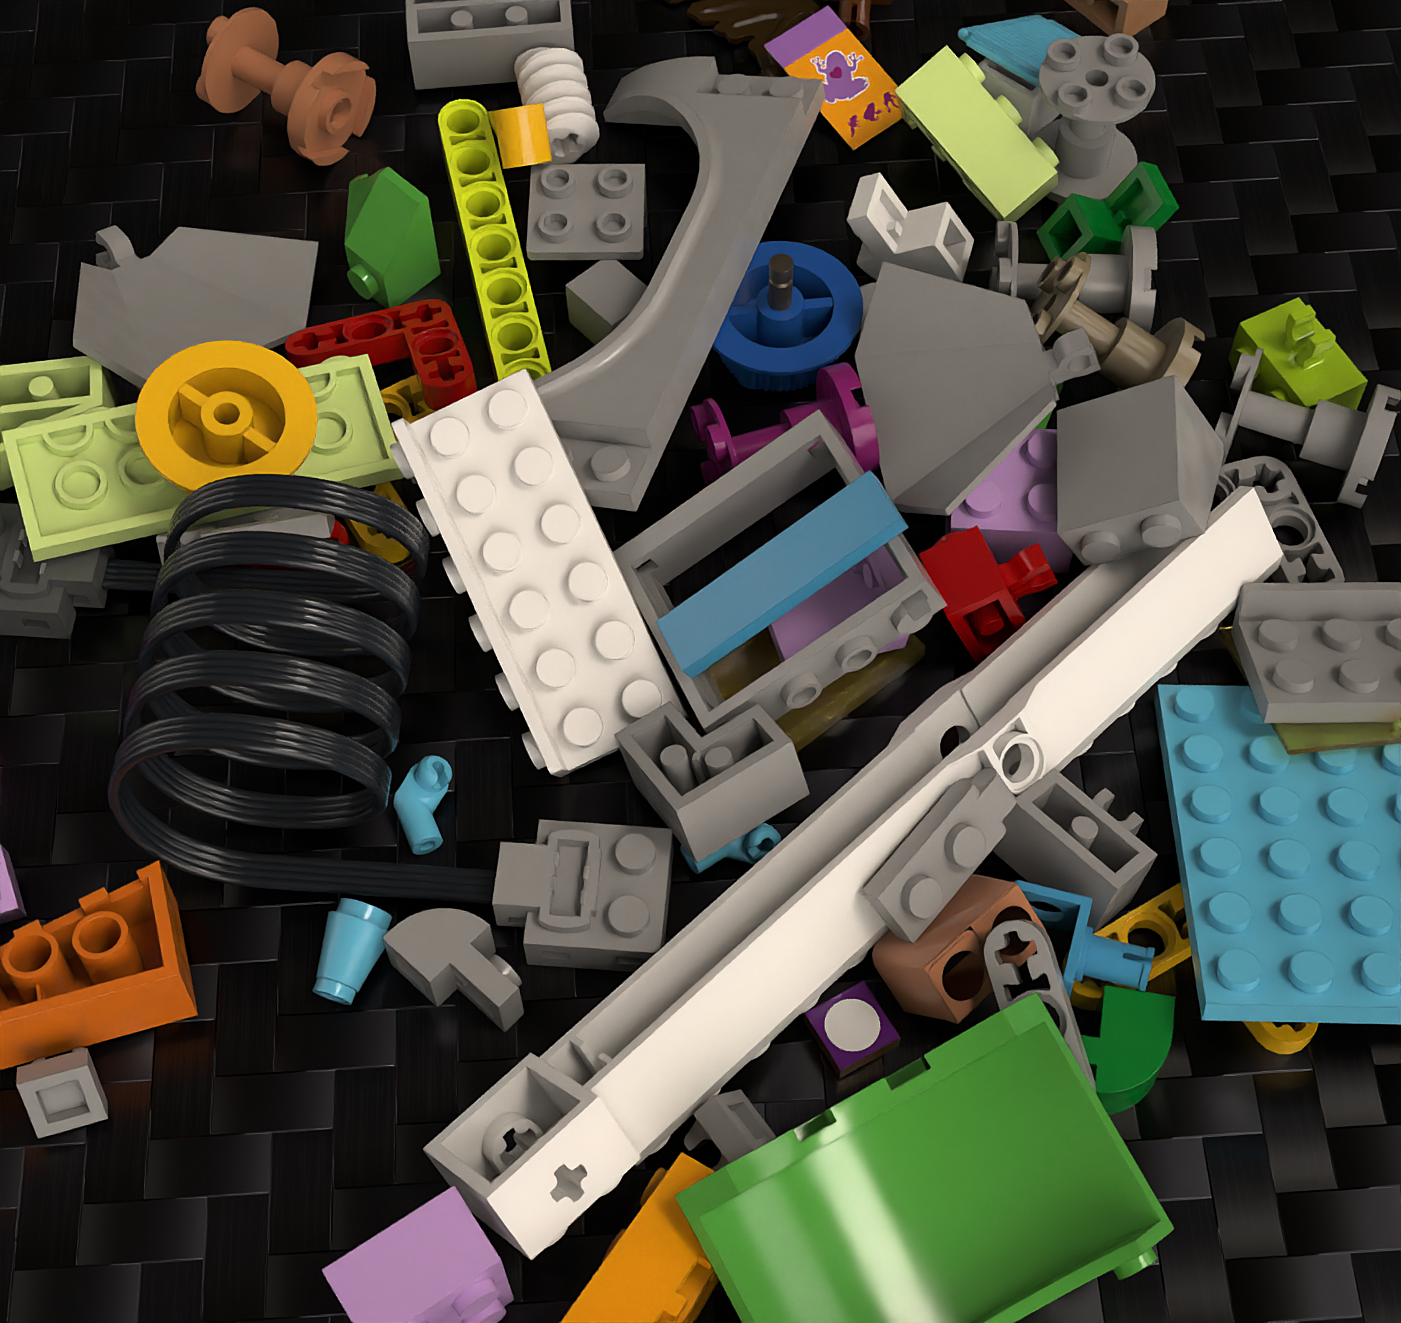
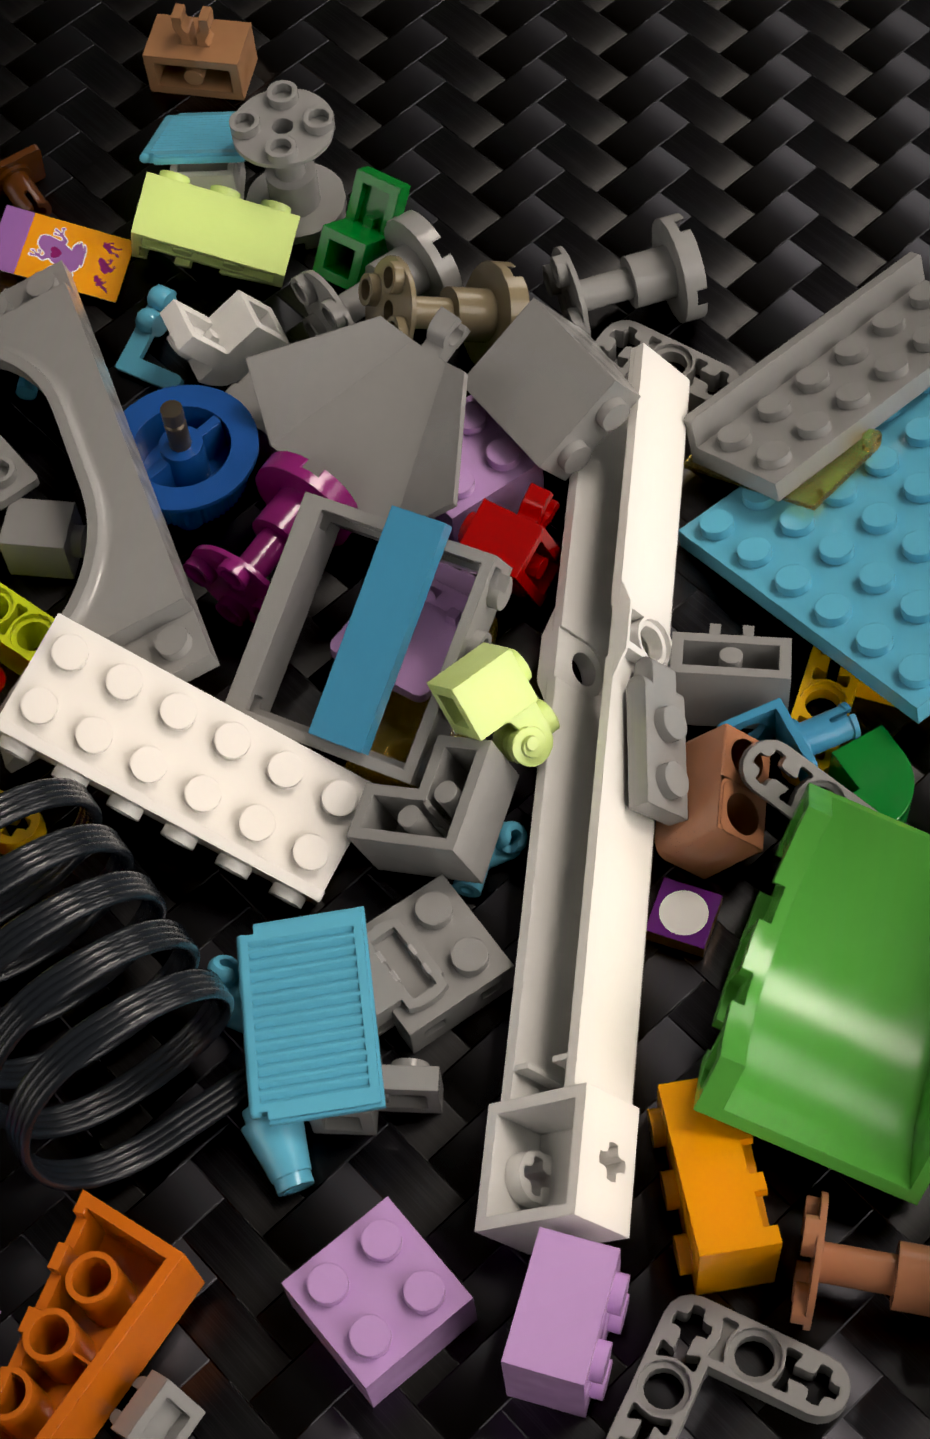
camera: 35 degrees left, 0 degrees up
light grey tile [684,1089,777,1172] -> none
lime brick [1228,297,1368,444] -> none
none -> medium azure piece [115,284,184,389]
none -> medium azure window [236,906,386,1127]
none -> lavender brick [281,1196,478,1408]
none -> yellowish green brick [427,642,560,767]

